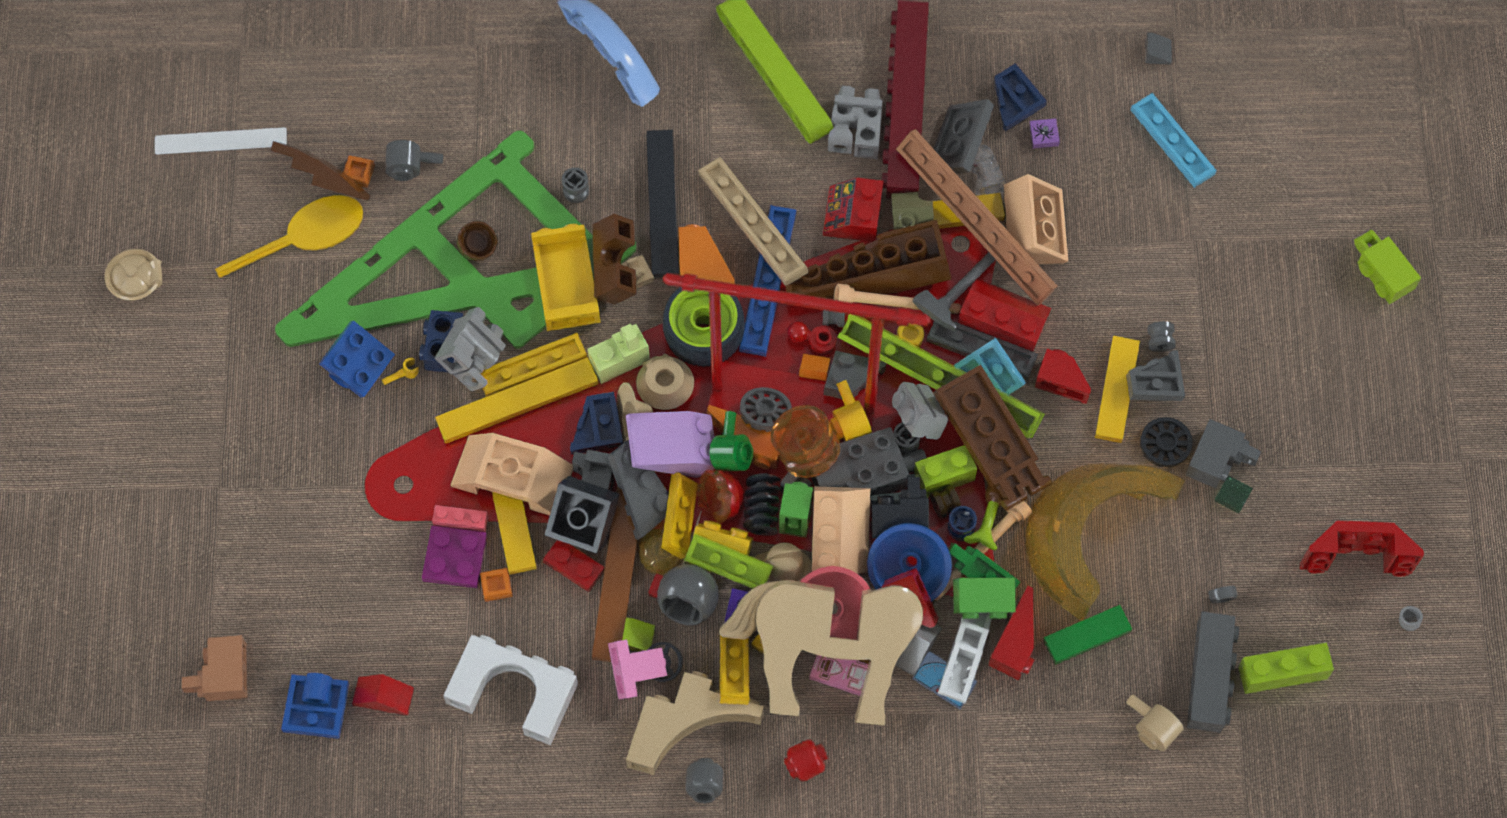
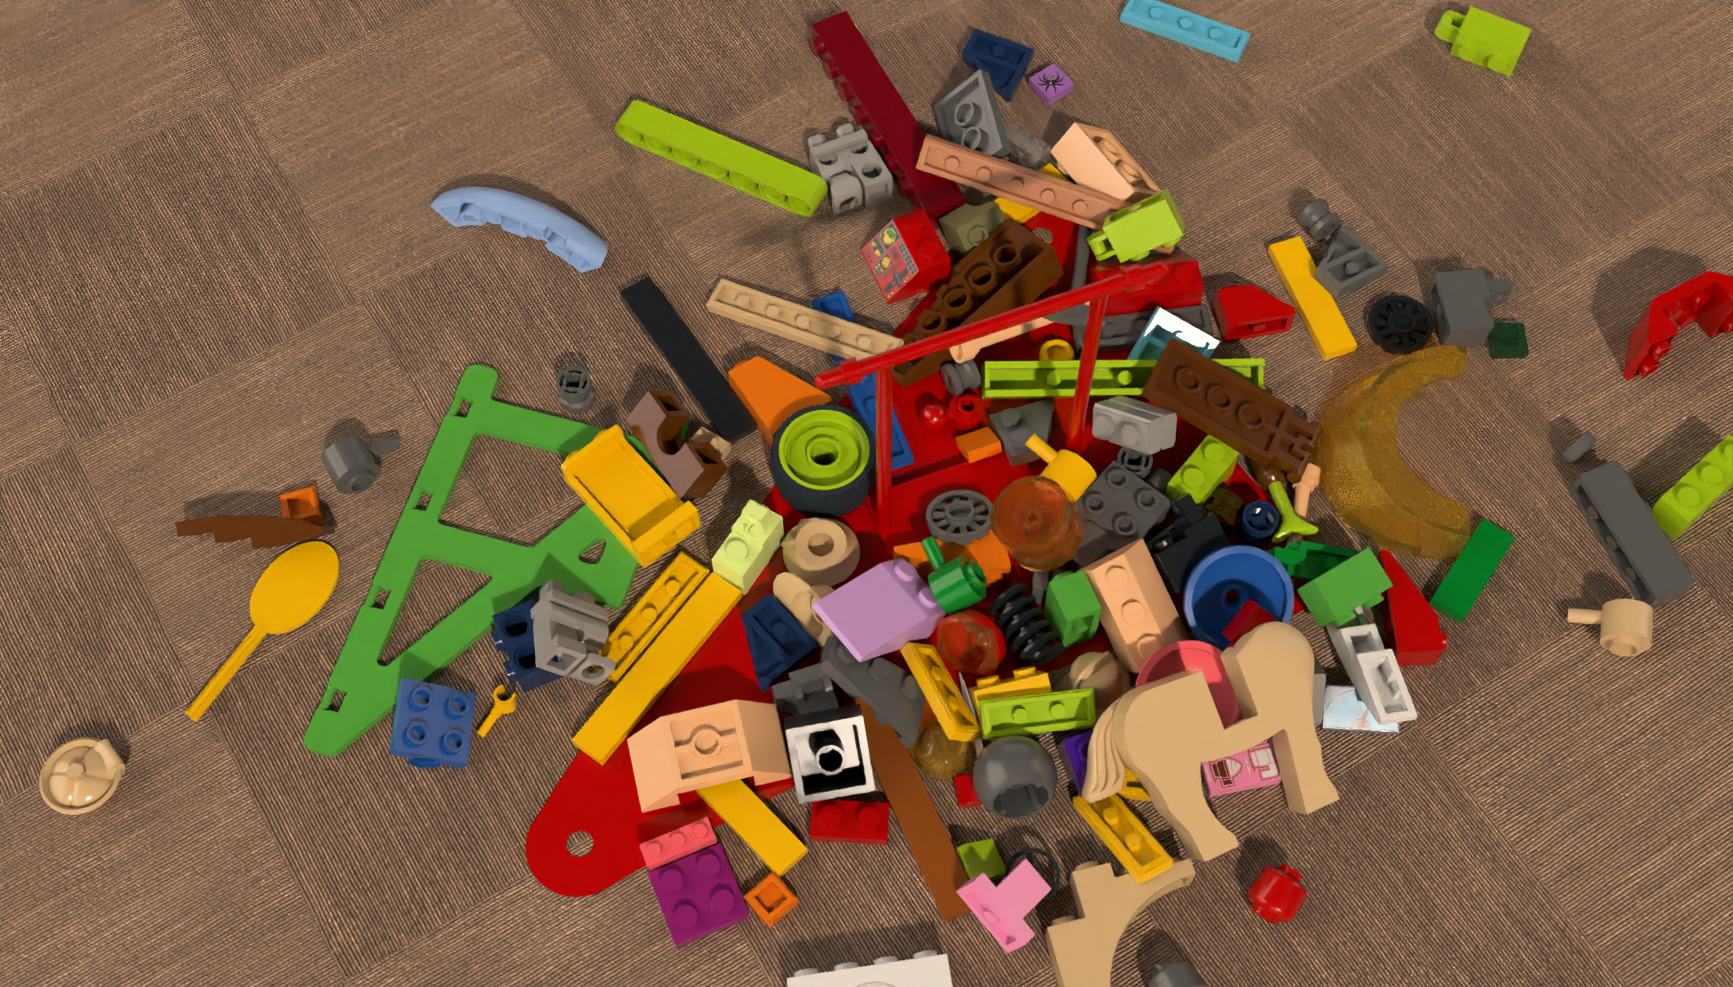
camera: 30 degrees left, 5 degrees down
white sticker [155,128,287,154] -> none
reddish brown hair [457,221,498,262] -> none
none -> lime brick [1086,189,1185,263]

